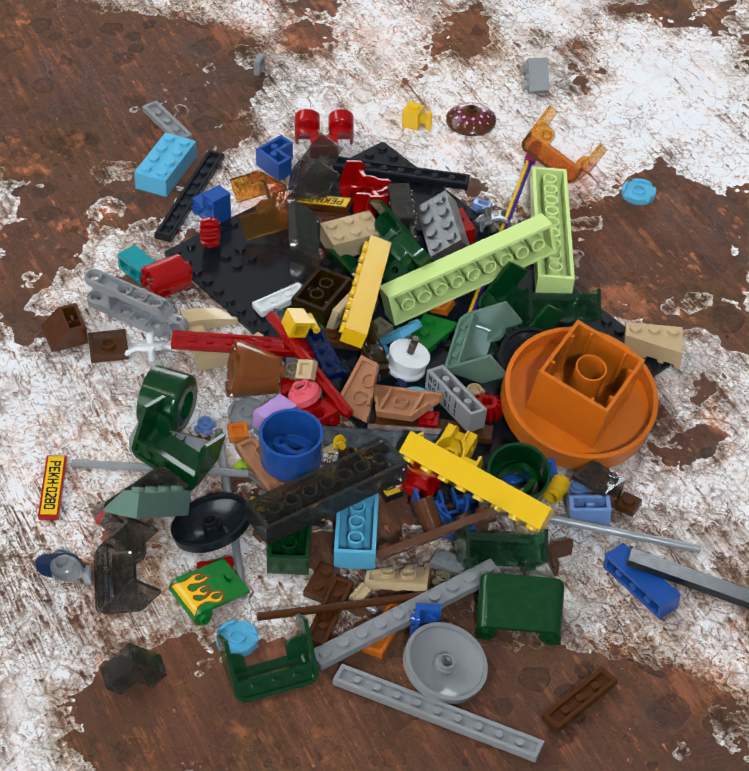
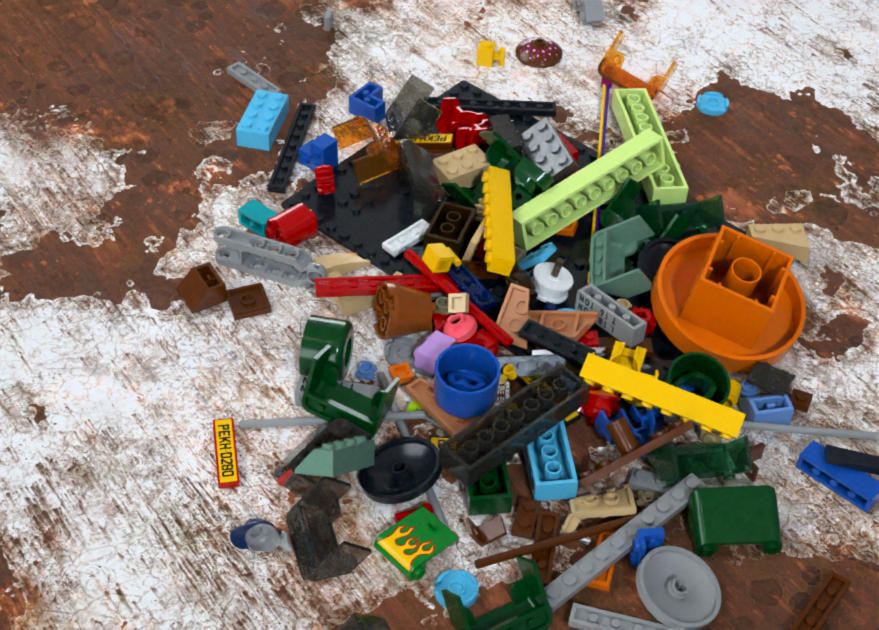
camera: 10 degrees left, 0 degrees up
white piece [125,332,177,361] -> none
red piece [294,109,354,159] -> none
green wing [411,313,457,353] -> none
medium blue plate [471,197,493,214] -> none
flat silver piece [471,206,509,233] -> none
none -> reddish brown bracket [465,515,507,547]
none -> black tile [518,319,596,367]

